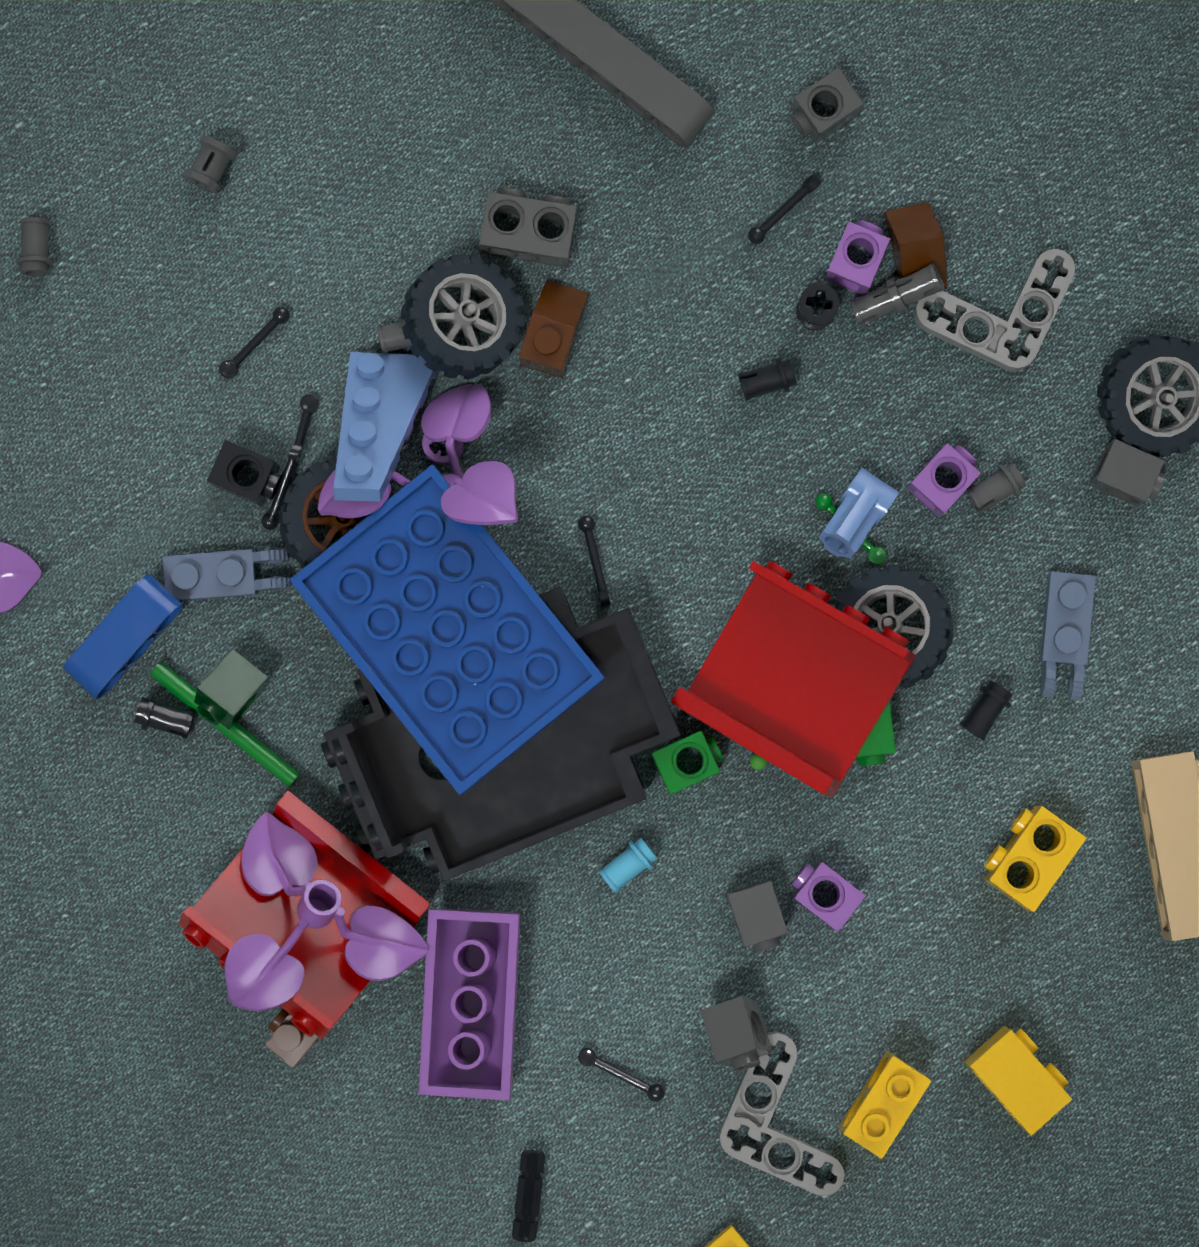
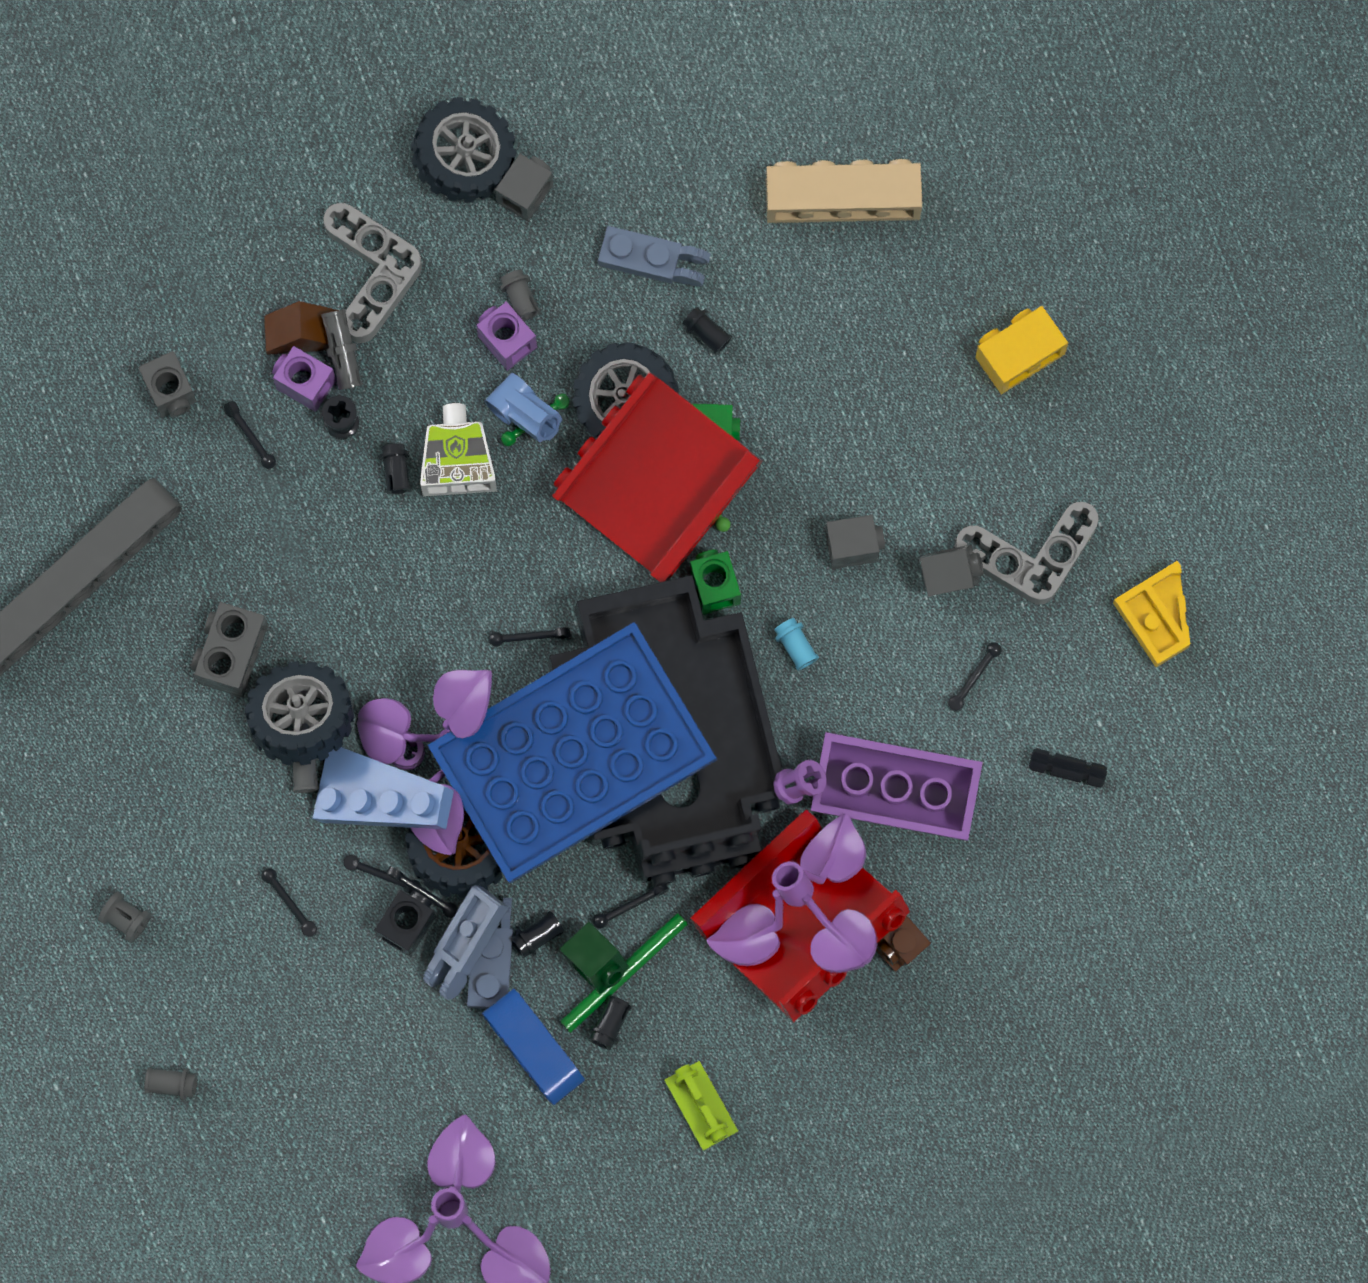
camera: 80 degrees left, 10 degrees down
reddish brown slope [519,280,589,379] -> none
medium lavender brick [791,861,866,932] -> none
yellow brick [838,1051,931,1159] -> none
yellow brick [983,806,1087,912] -> none
none -> torso [420,403,497,496]
none -> sand blue hinge [423,885,509,1000]
none -> black pin [511,911,564,958]
none -> black hinge [592,885,669,929]
none -> lime hinge [664,1061,738,1151]
none -> medium lavender bush [773,760,826,804]

